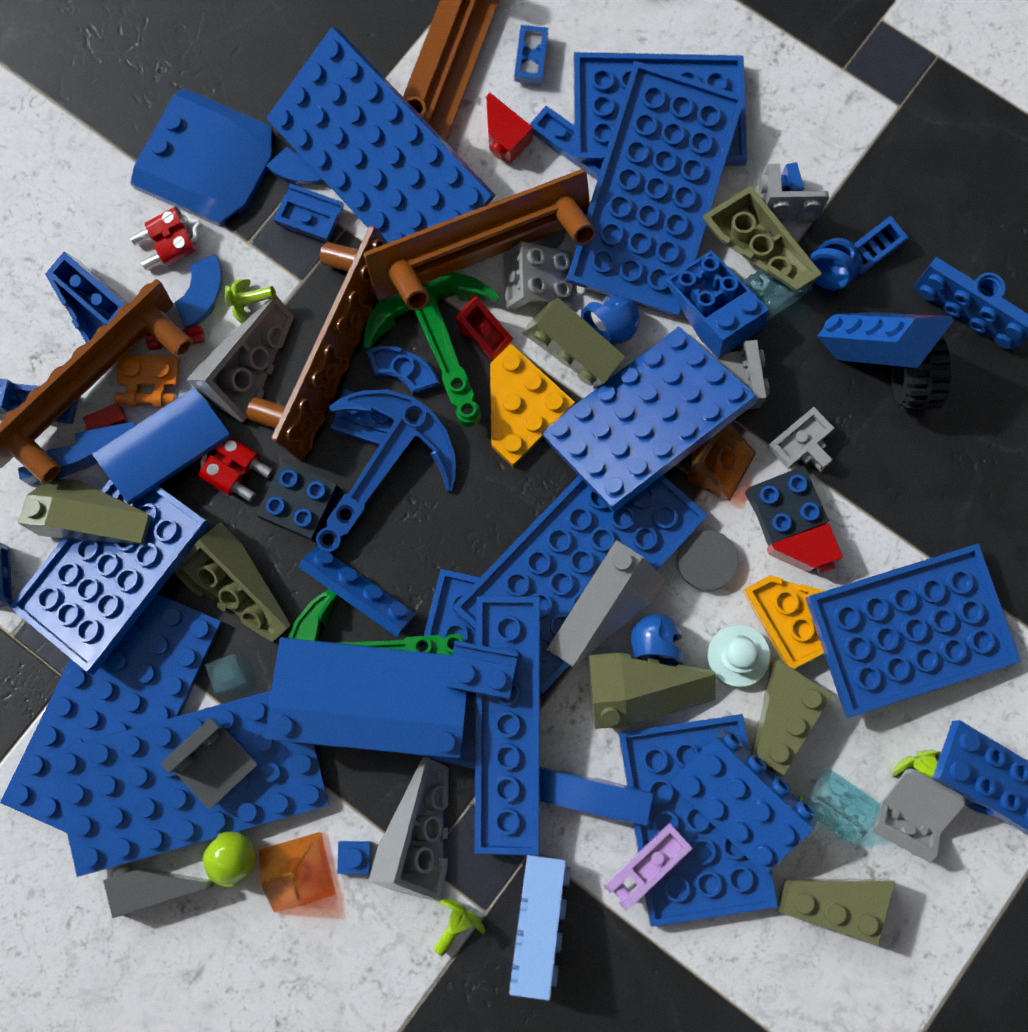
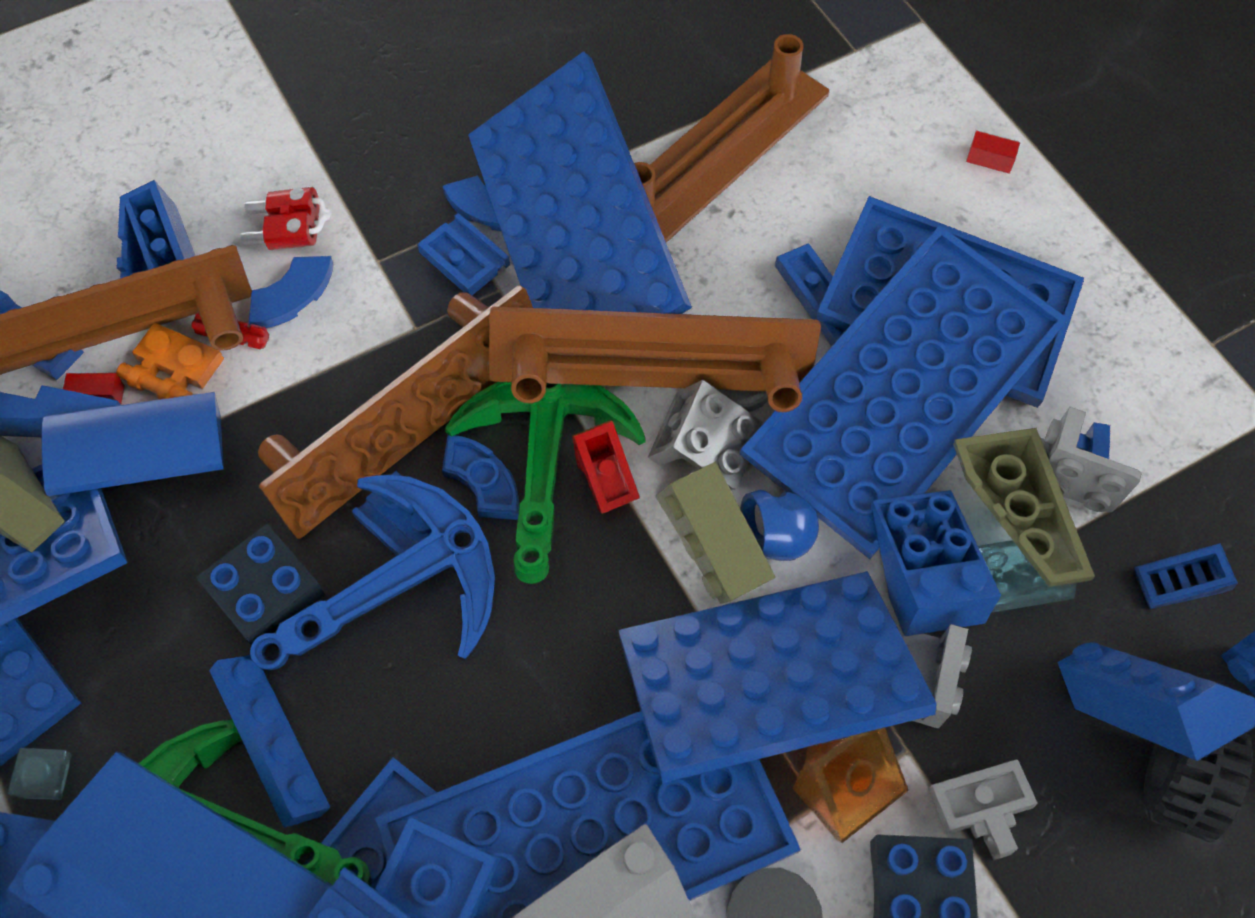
camera: 20 degrees right, 15 degrees down
blue wedge [130,88,273,227] -> none
olive wedge [173,522,290,642] -> none
light grey wedge [187,295,294,422] -> none
red piece [199,437,273,502] -> none
lime plant [225,279,276,324] -> none
red slope [486,92,533,164] -> none
light orange plate [490,343,575,467] -> none
blue piece [514,25,549,84] -> none
blue helmet [810,238,862,290] -> none

